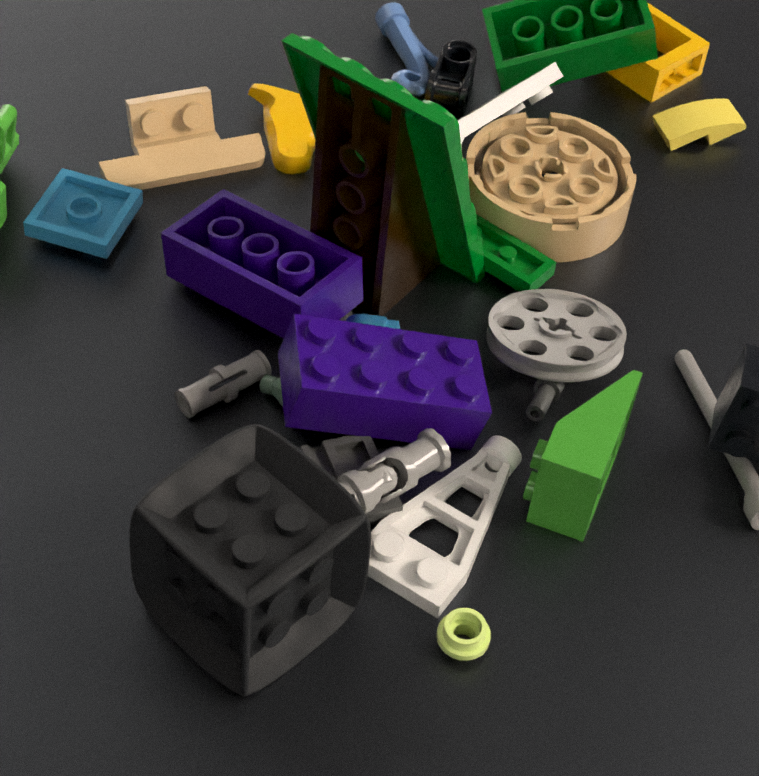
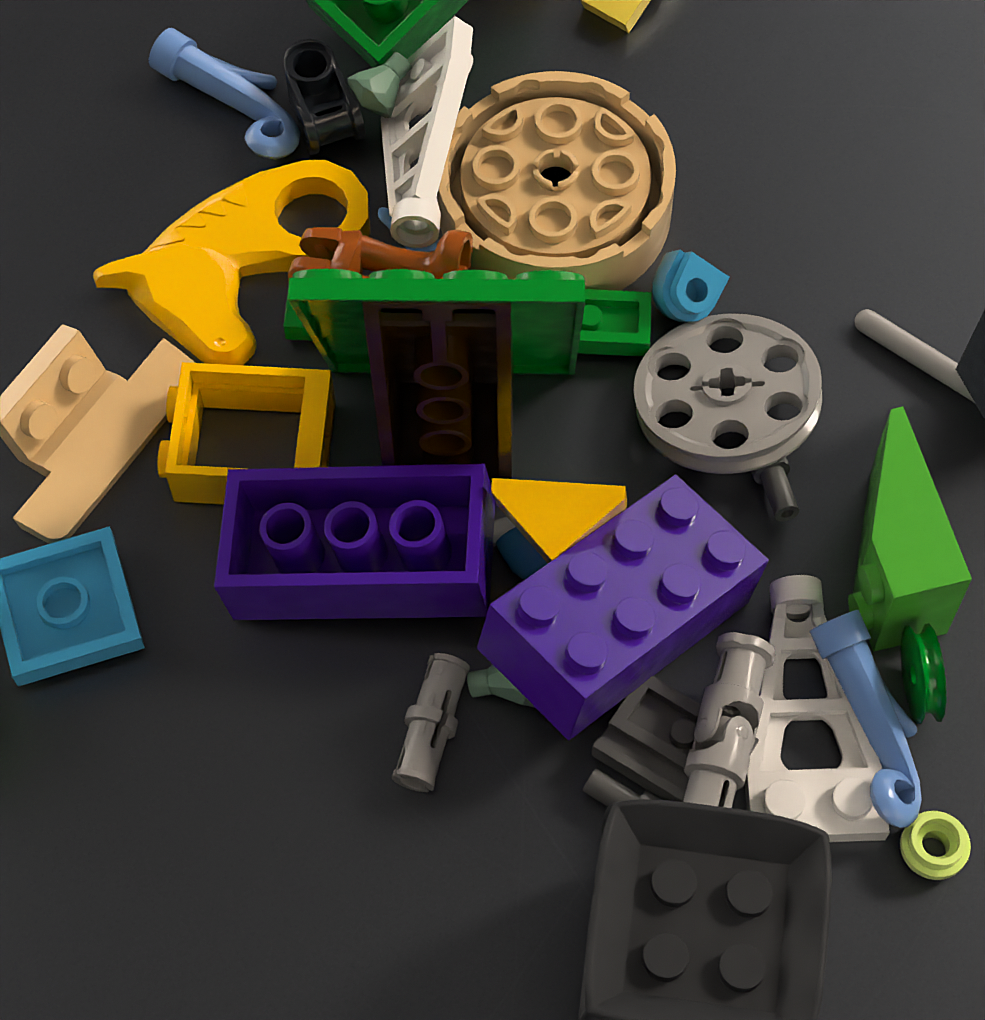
camera: 30 degrees left, 15 degrees up
none -> yellow window [157,362,336,505]
none -> sand green rock [347,52,412,118]
none -> yellow slope [491,478,627,563]
none -> dark azure piece [652,250,730,322]
none -> medium blue plant [809,610,922,828]
none -> green piece [900,623,947,724]

